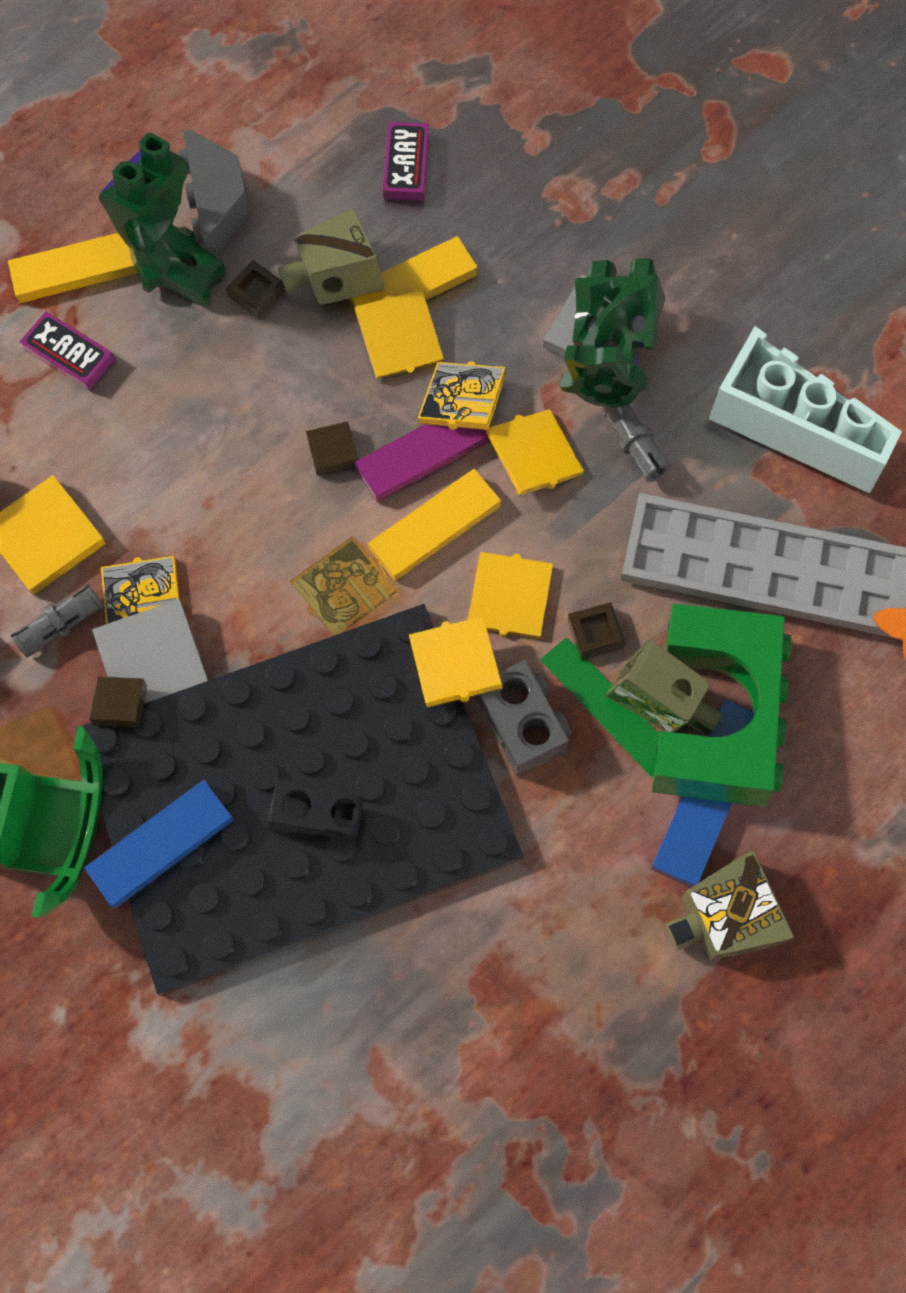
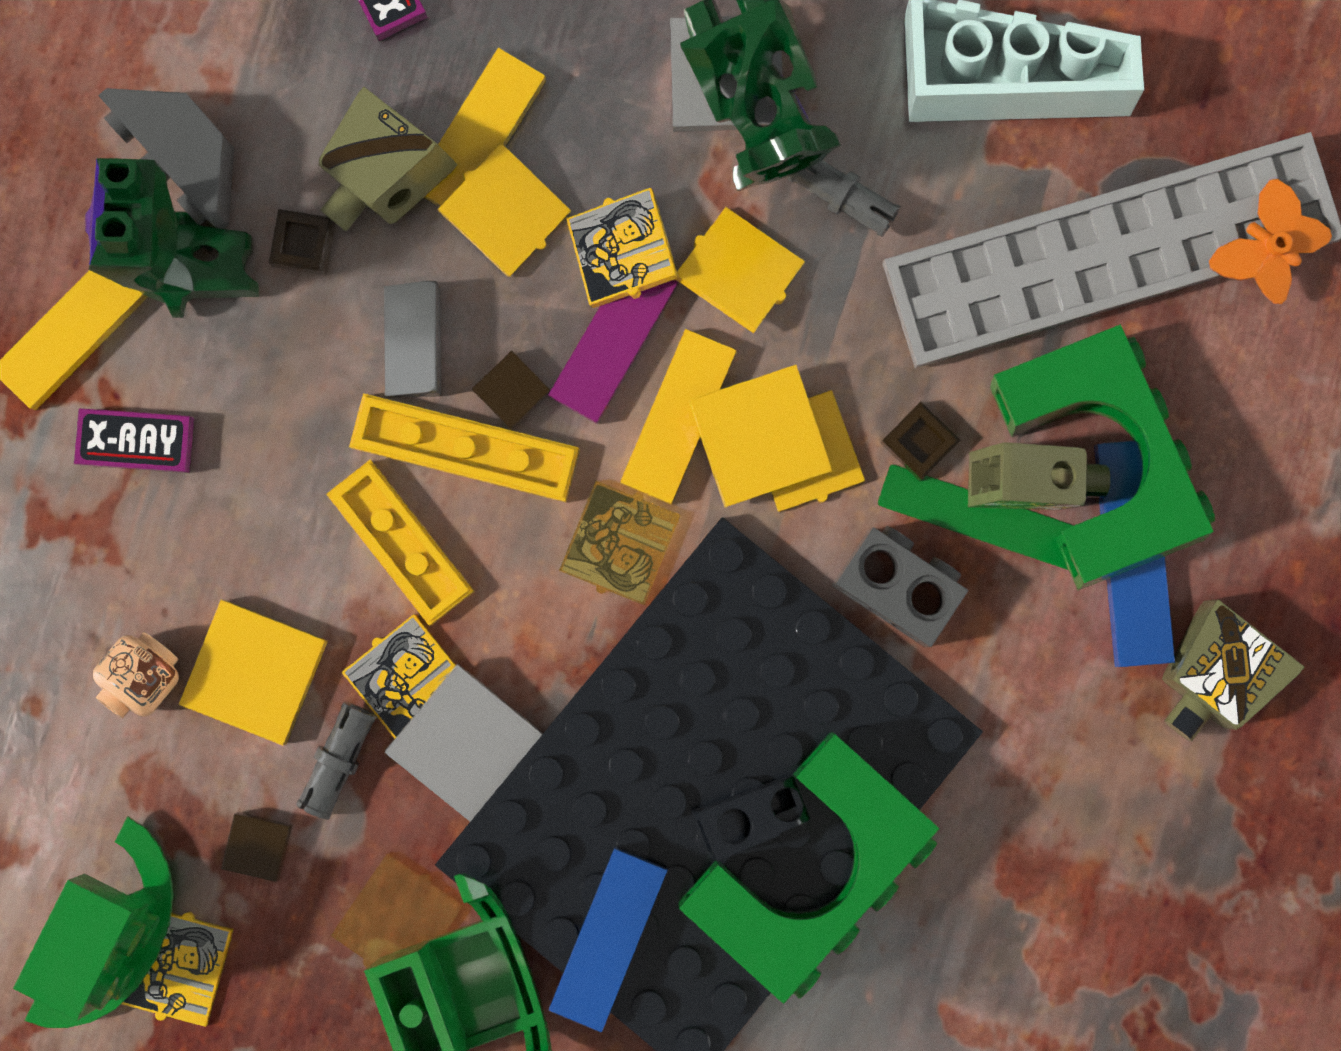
camera: 30 degrees left, 15 degrees up
dark brown tile [89,677,147,728] -> none
yellow piece [409,616,502,707] -> none
none -> yellow tile [326,460,475,626]
none -> yellow tile [349,393,580,503]
none -> slope [384,281,441,397]
none -> green arch [679,732,940,1004]
none -> yellow tile [689,365,832,507]

